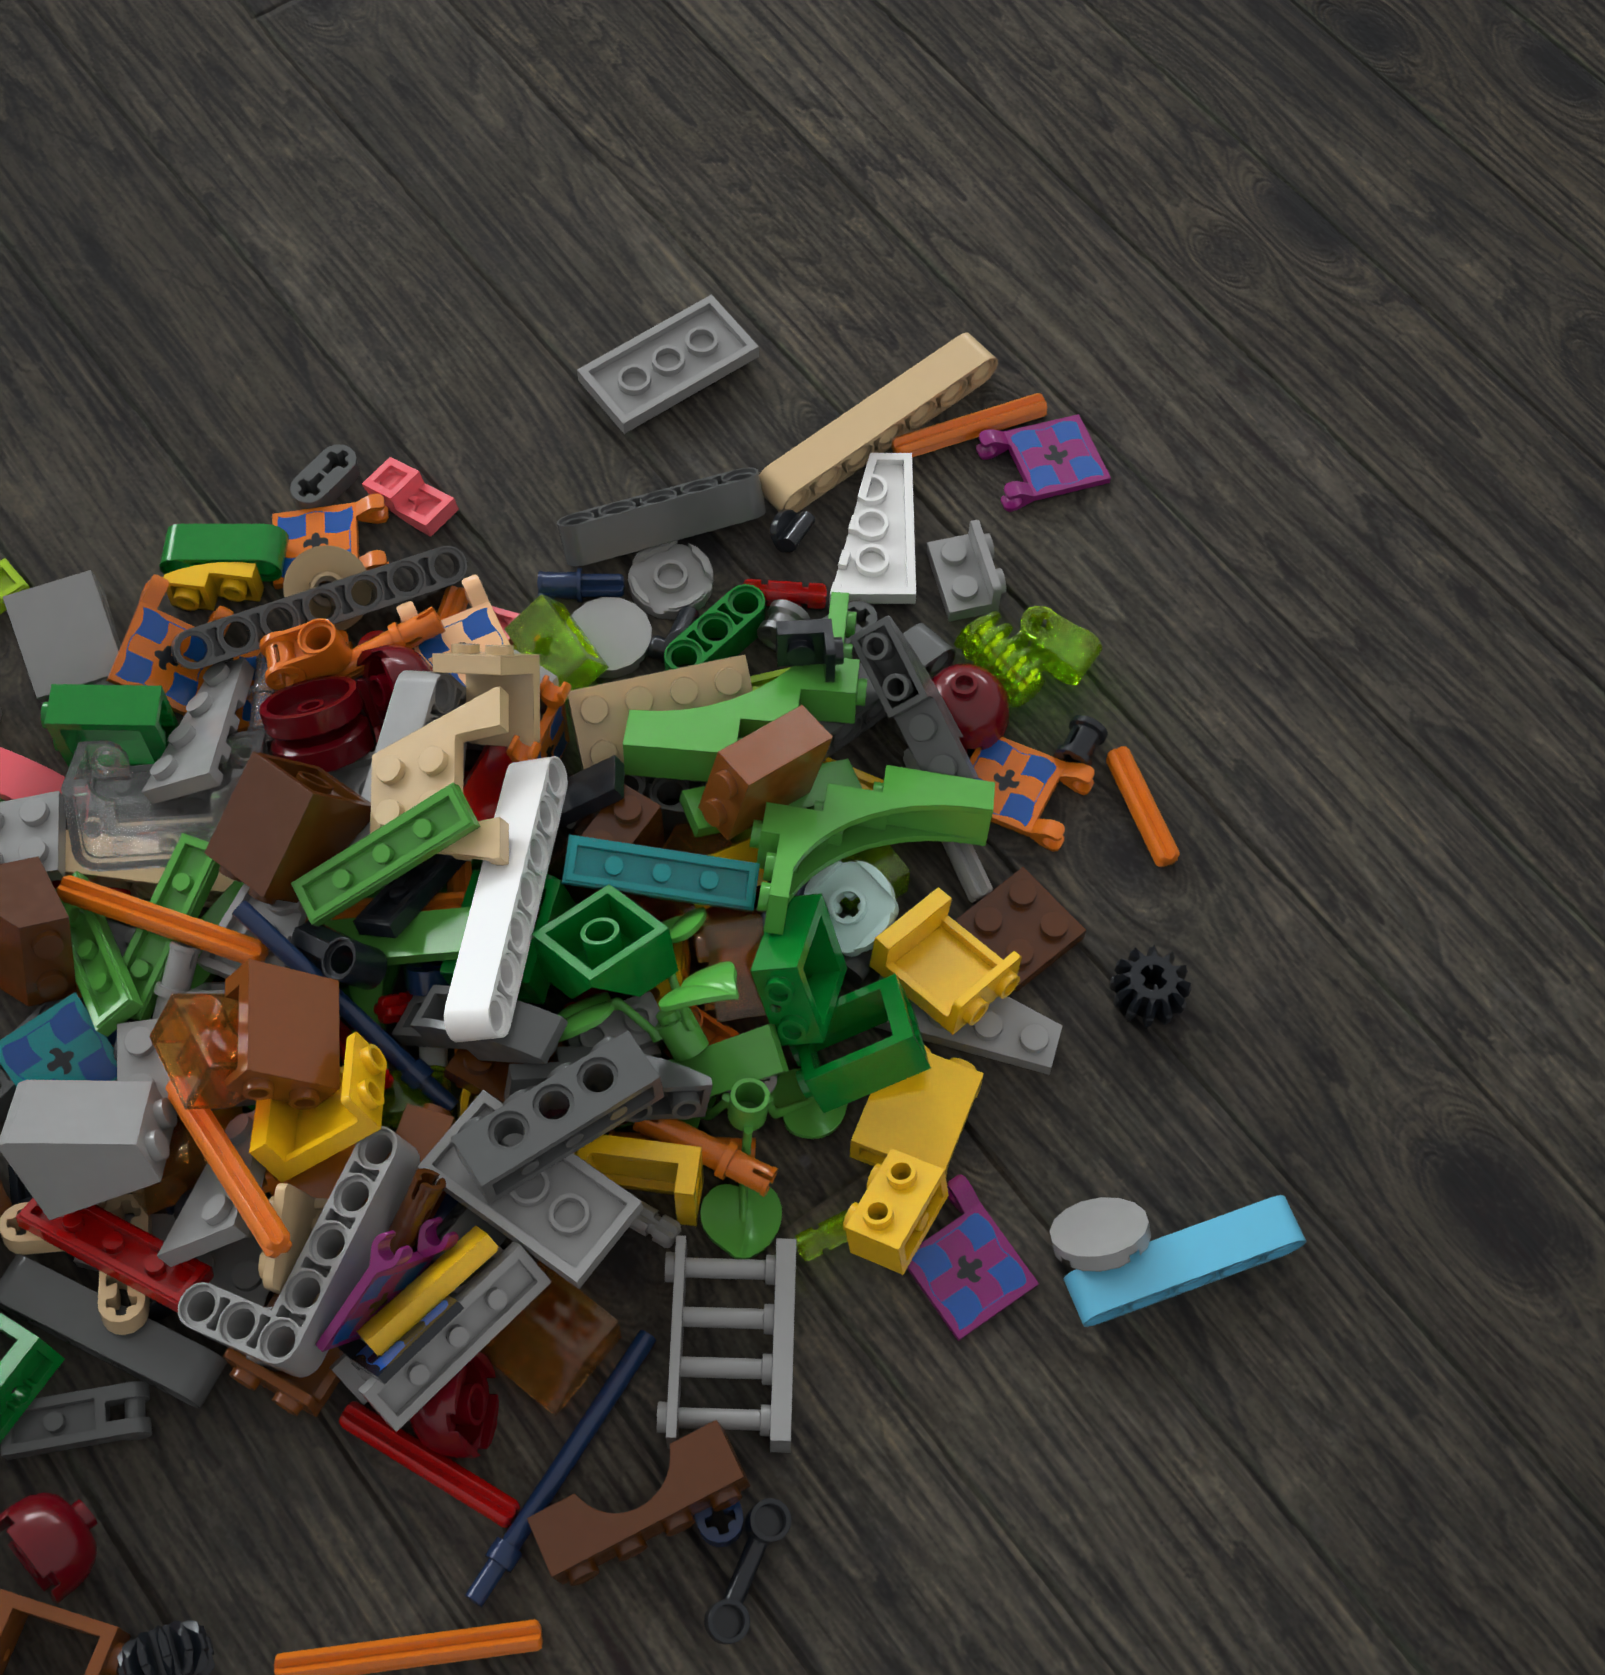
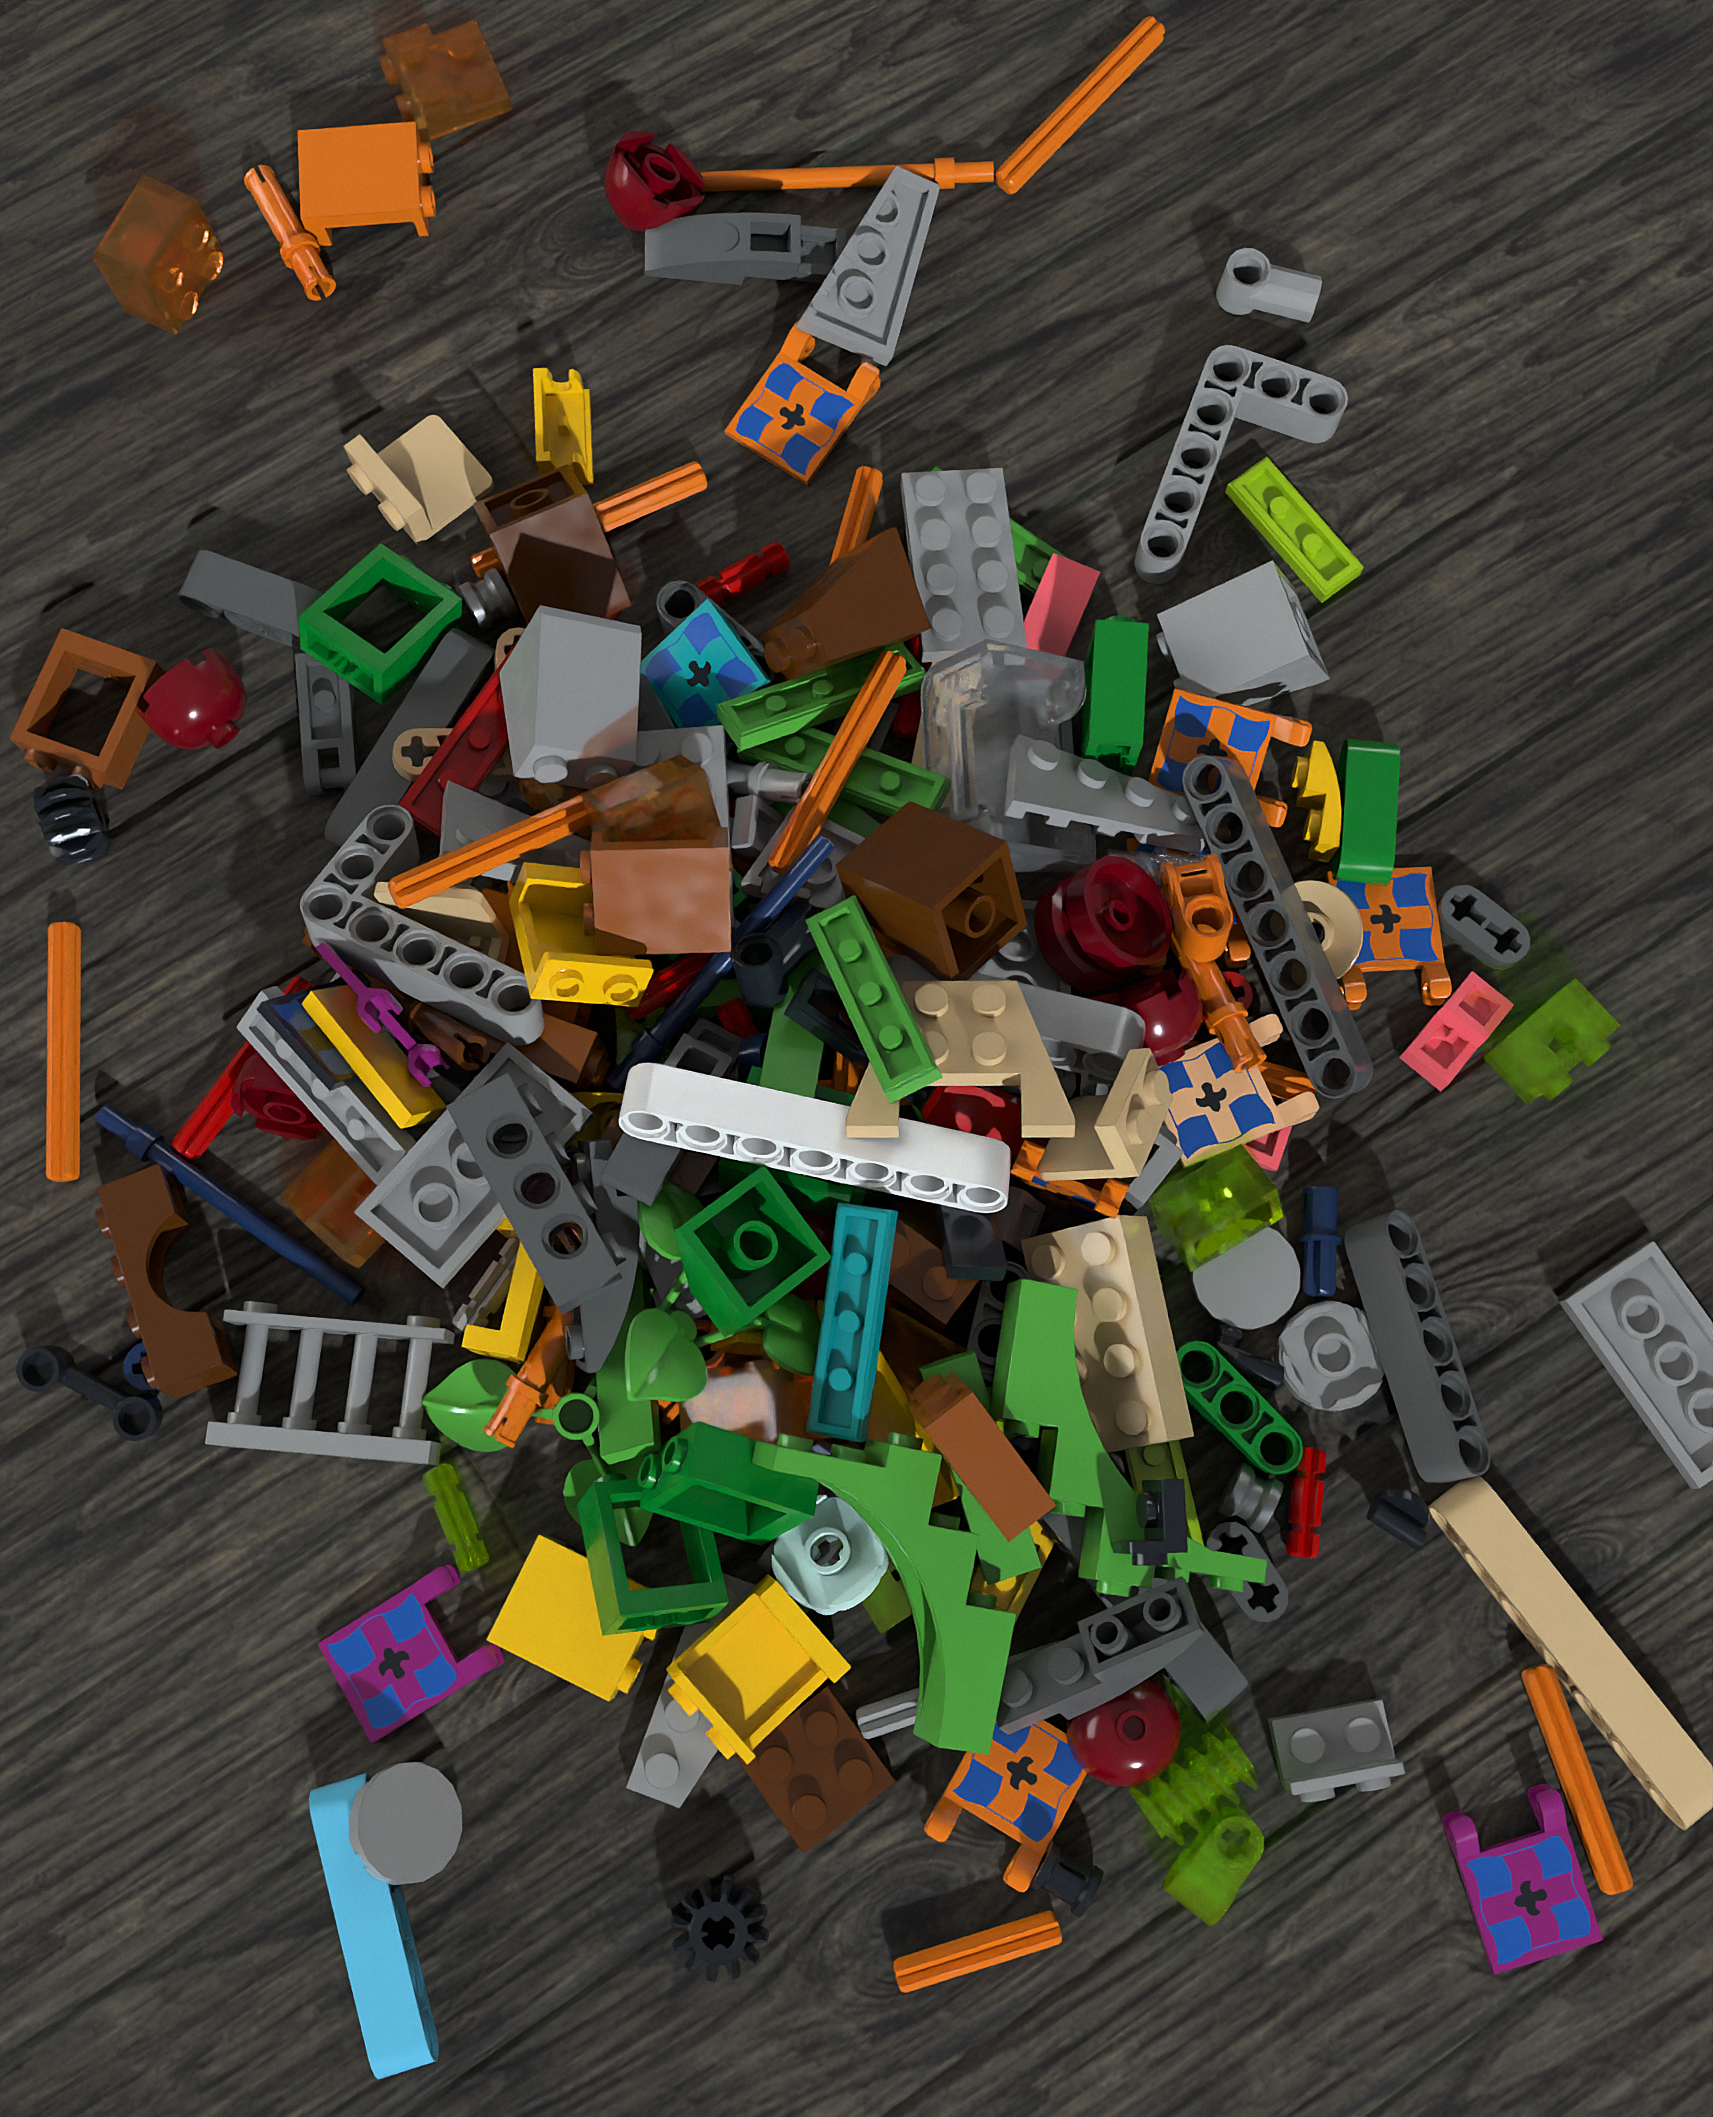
camera: 95 degrees right, 15 degrees up
white wing [829,453,916,604] -> none
yellow brick [843,1148,949,1275] -> none
none -> clear neon green brick [1483,978,1621,1104]

